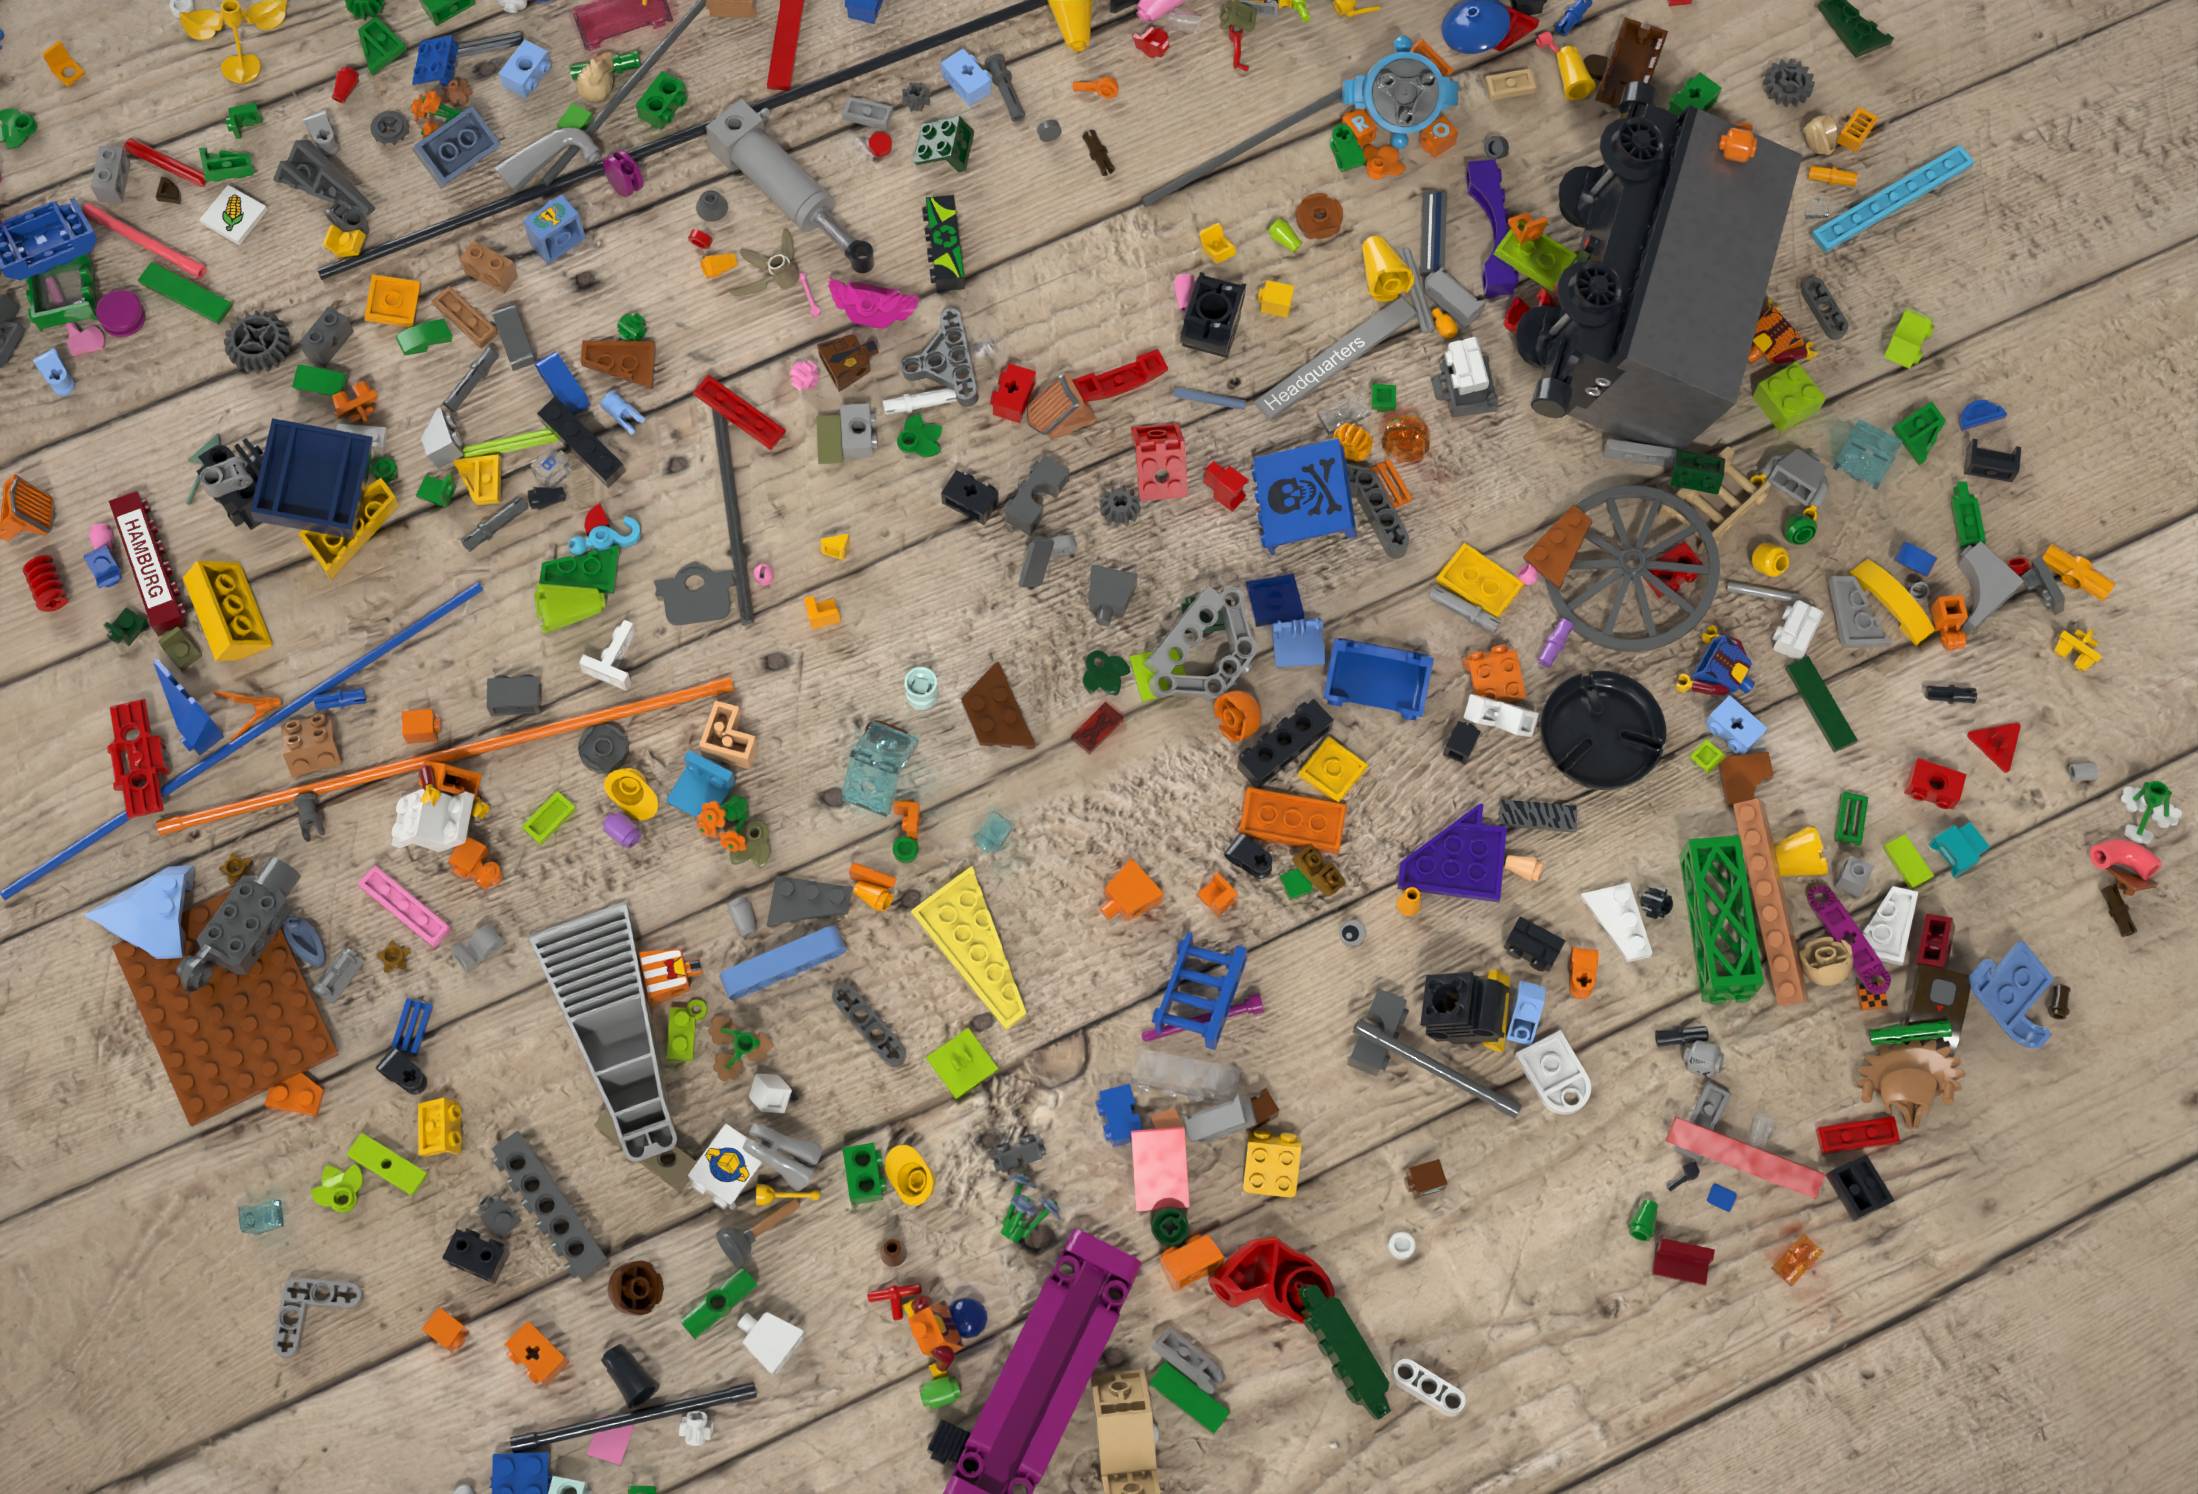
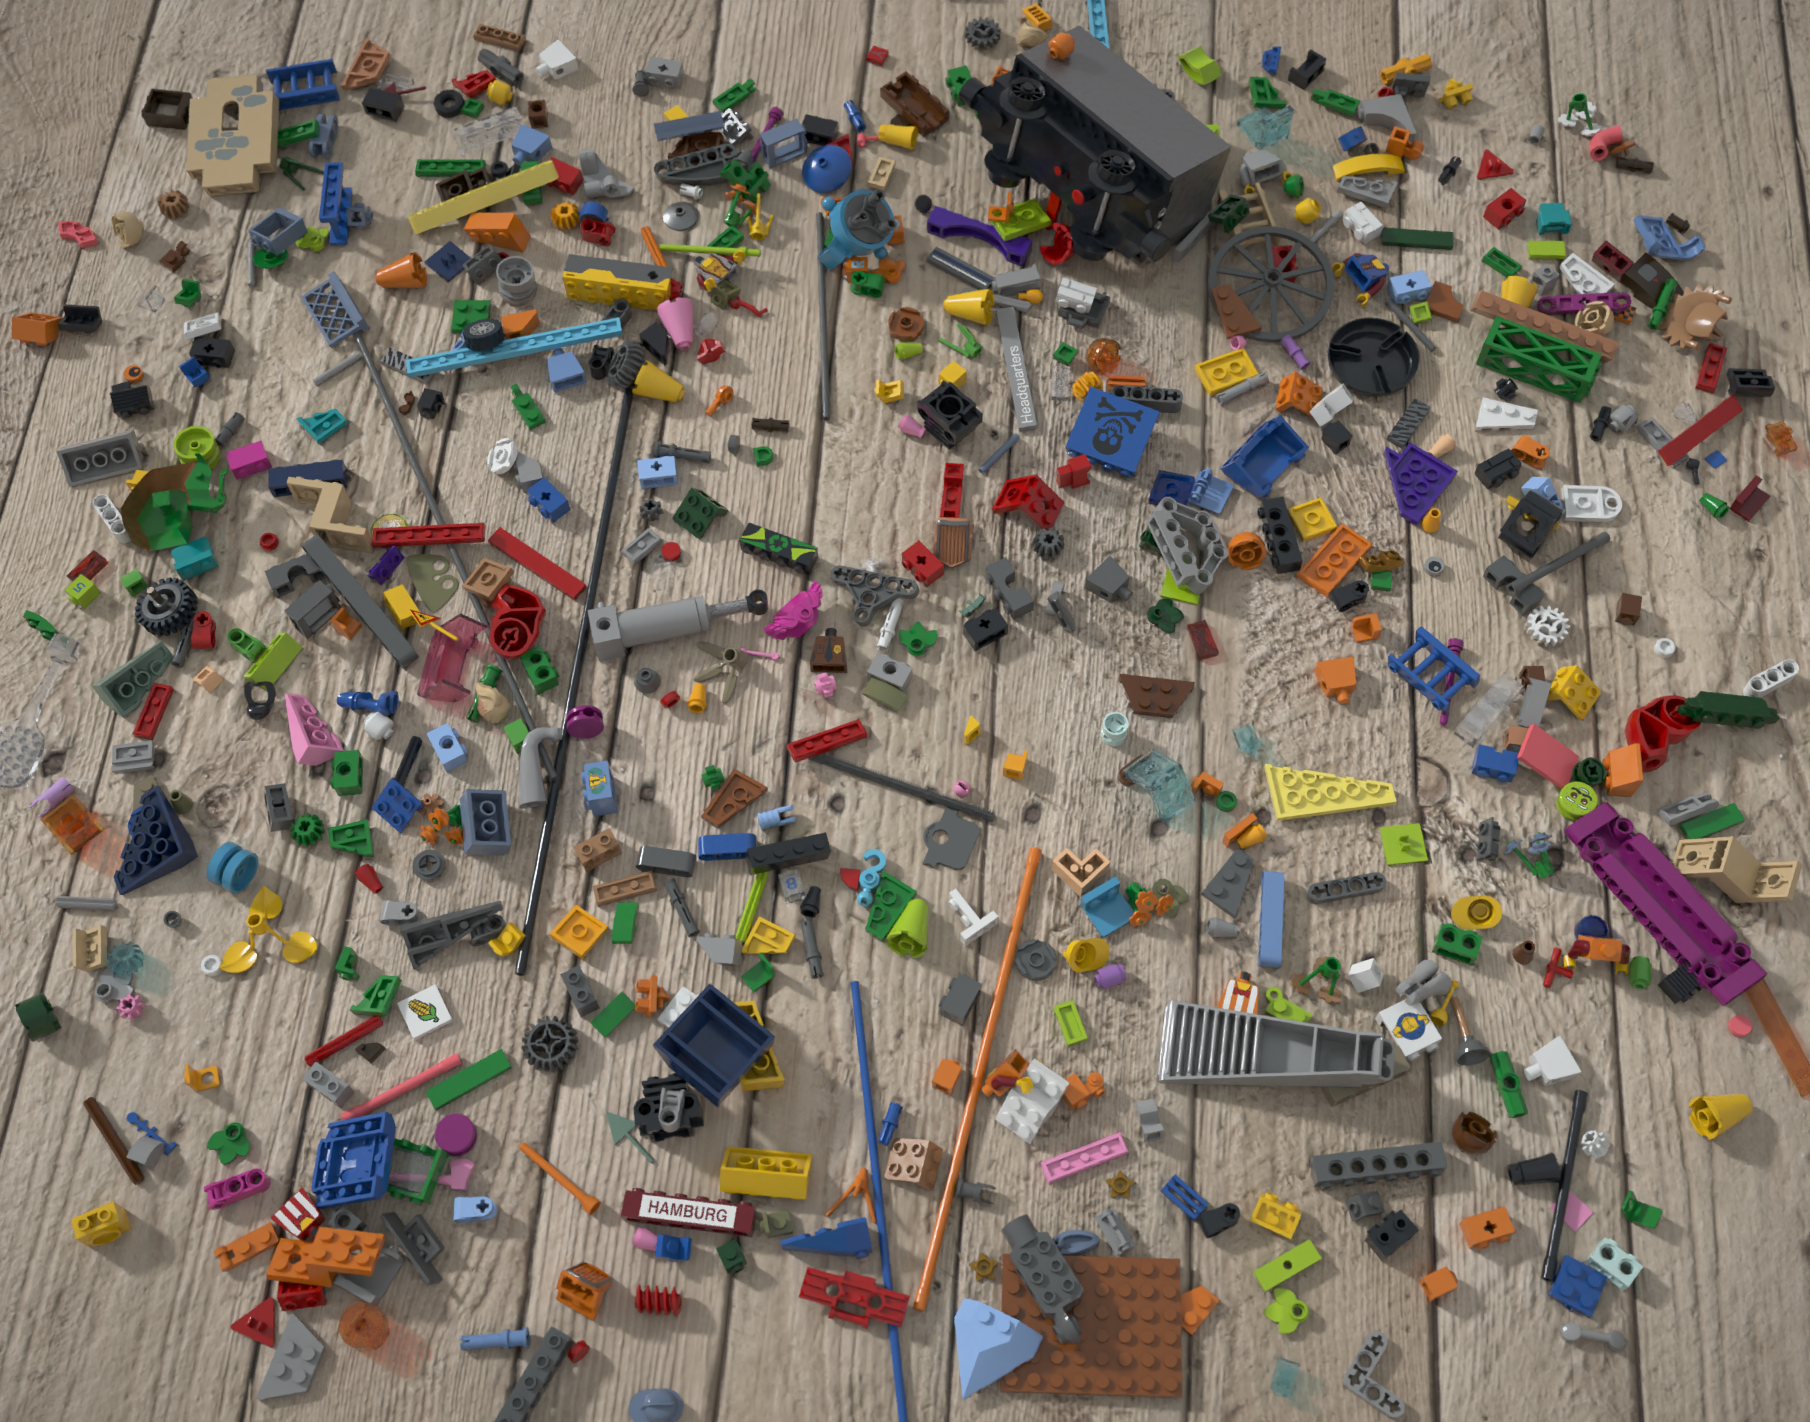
camera: 55 degrees left, 5 degrees down
none -> red piece [489,583,546,660]
none -> orange piece [519,1142,601,1215]
none -> green tile [753,446,773,467]
none -> bright green plant [939,323,983,358]
none -> sand green piece [959,593,985,617]
none -> dark grey bar [1385,298,1436,352]
none -> white gear [1525,606,1570,647]
none -> lime head [1556,782,1598,822]

